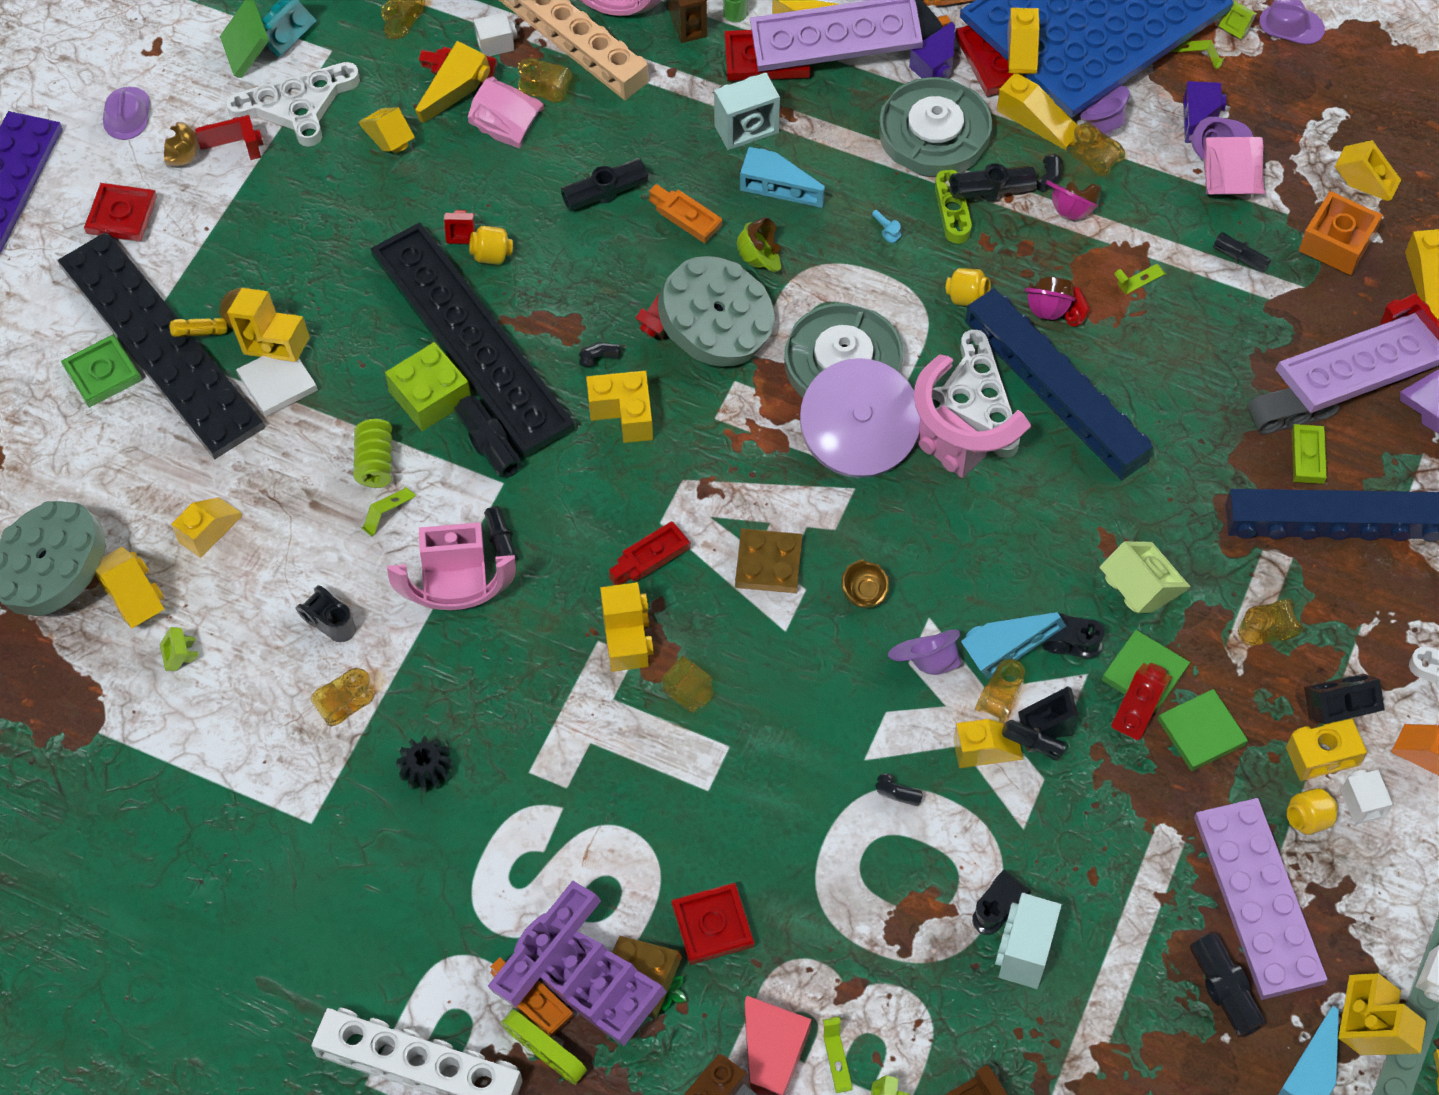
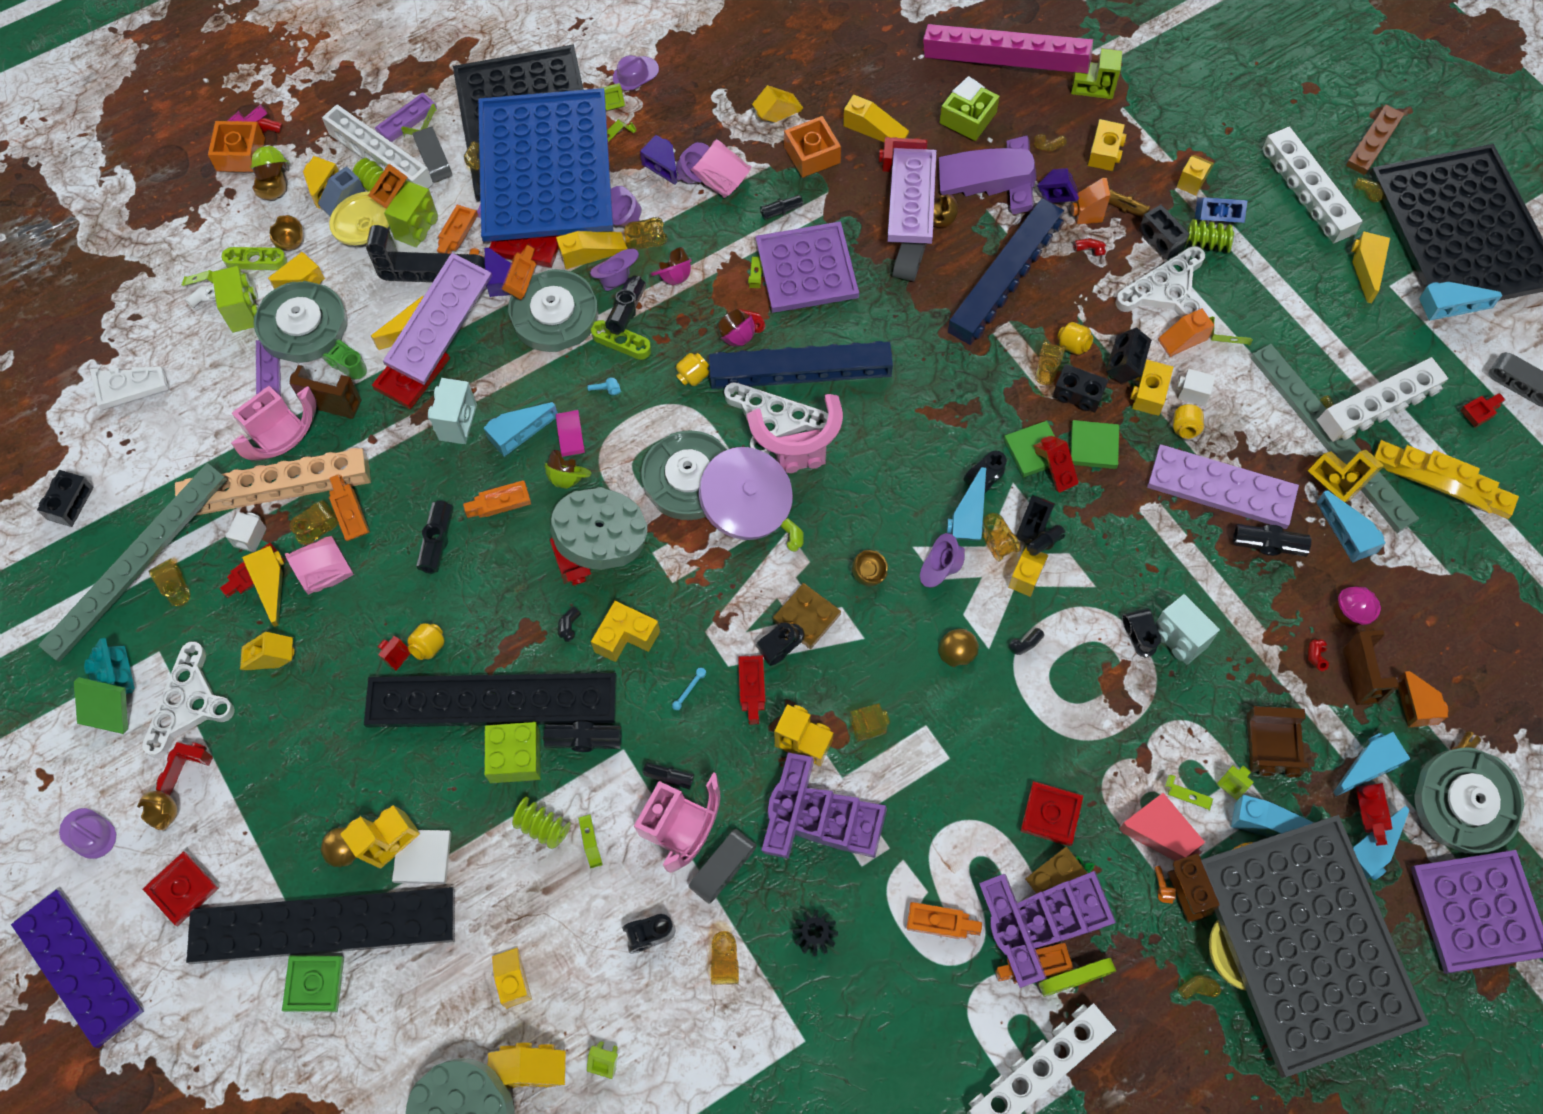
camera: 55 degrees left, 5 degrees up
yellow axle [169,318,228,337] -> none
yellow slope [1007,8,1039,74] -> none
black arm [1036,154,1063,192] -> none
yellowish green slope [1099,541,1191,613] -> none
lime plate [1292,424,1327,484] -> none
none -> orange hinge [329,474,370,541]
none -> orange hinge [501,245,536,300]
none -> dark pink slope [556,410,585,457]
none -> medium lavender piece [590,249,639,291]
none -> medium azure hinge [672,668,706,711]
none -> dark grey beam [688,829,757,904]
none -> medium lavender plate [755,221,859,313]
none -> black piece [756,622,805,666]
none -> medium lavender slope [761,753,887,859]
none -> lime arm [781,518,804,552]
none -> orange hinge [907,902,982,939]
none -> pearl gold hair [933,194,958,228]
none -> pearl gold hair [938,629,979,667]
none -> black brick [1052,364,1109,413]
none -> yellow head [1058,322,1093,355]

